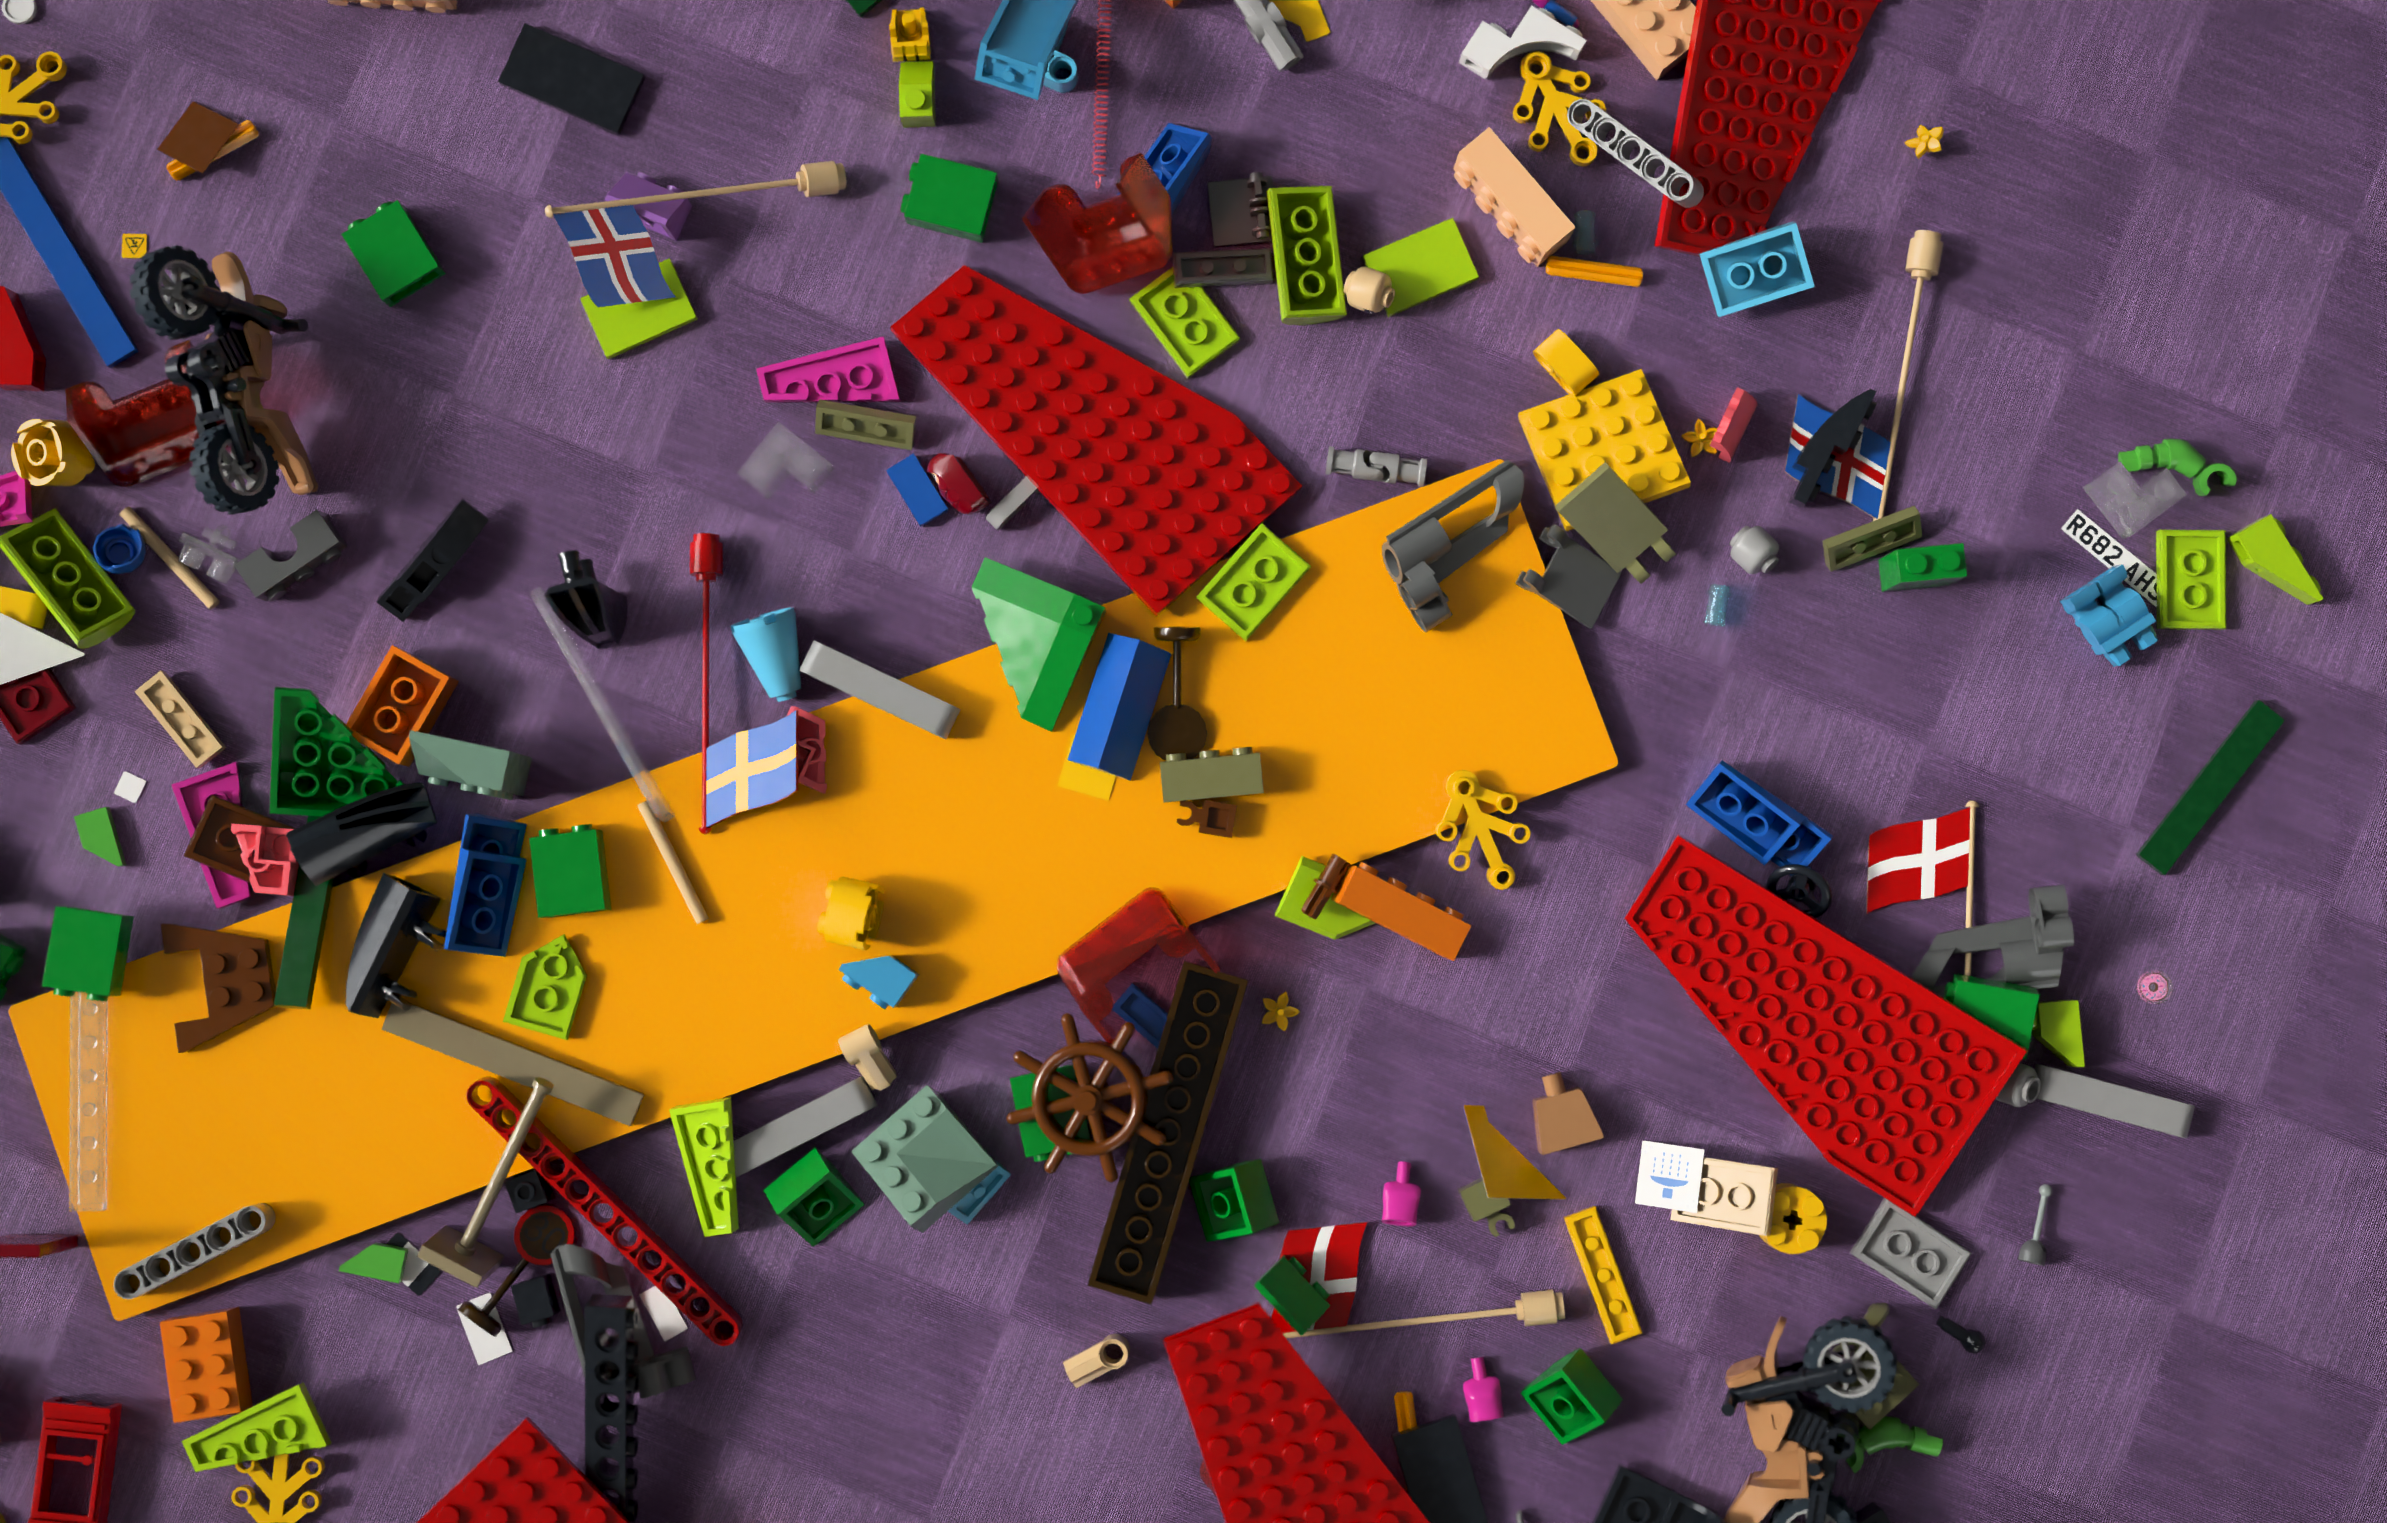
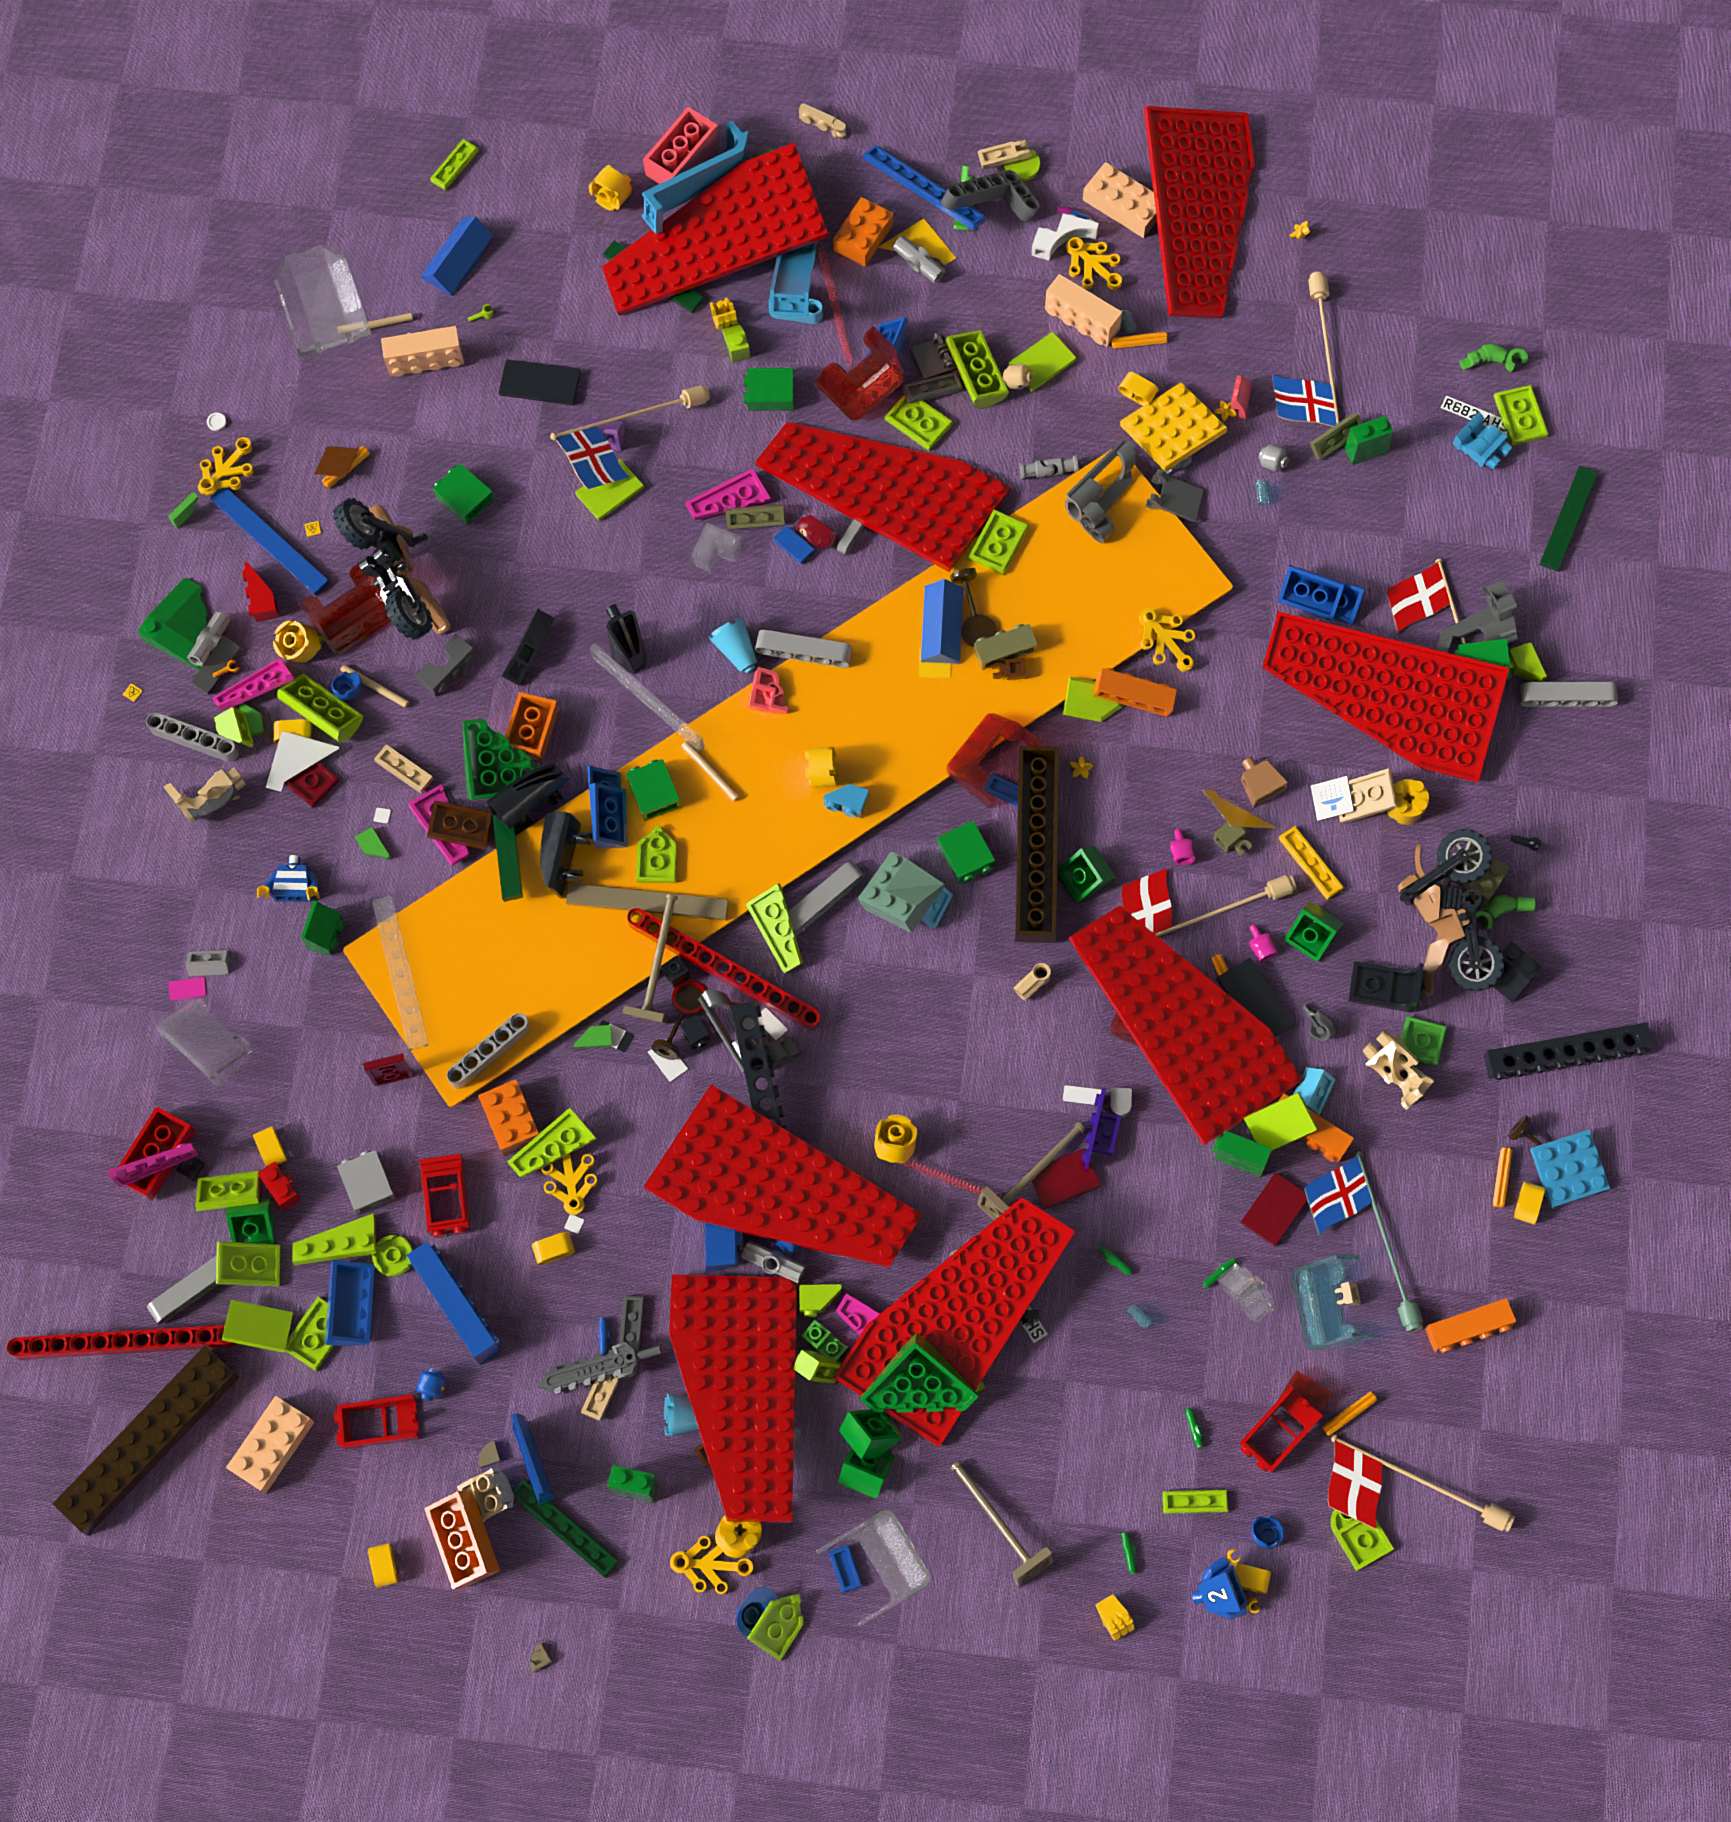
camera: 10 degrees left, 15 degrees down
green brick [42,906,134,1002] -> none
reddish brown wing [160,923,276,1053] -> none
clear hips [178,524,241,584] -> none
coral slope [231,824,299,896] -> none
sand green slope [409,730,532,800] -> none
flag [689,533,798,834] -> none
green slope [763,1148,865,1247] -> none
tan piece [838,1024,897,1090] -> none
slope [972,557,1106,732] -> none
reddish brown piece [1006,1013,1173,1183] -> none
green slope [1254,1255,1330,1336] -> none
reddish brown axle [1301,854,1351,919] -> none
olive tile [1555,462,1676,584] -> none
light grey beam [1567,99,1704,208] -> none
medium azure slope [1699,221,1815,317] -> none
black piece [1766,864,1832,918] -> none
black slope [1789,389,1877,508] -> none
light grey tile [1849,1198,1972,1309] -> none
light grey head [1995,1063,2041,1108] -> none
hinge [2018,1184,2053,1266] -> none
clear brick [2083,462,2187,539] -> none
clear tile [2136,970,2173,1004] -> none
lime slope [2226,514,2324,605] -> none

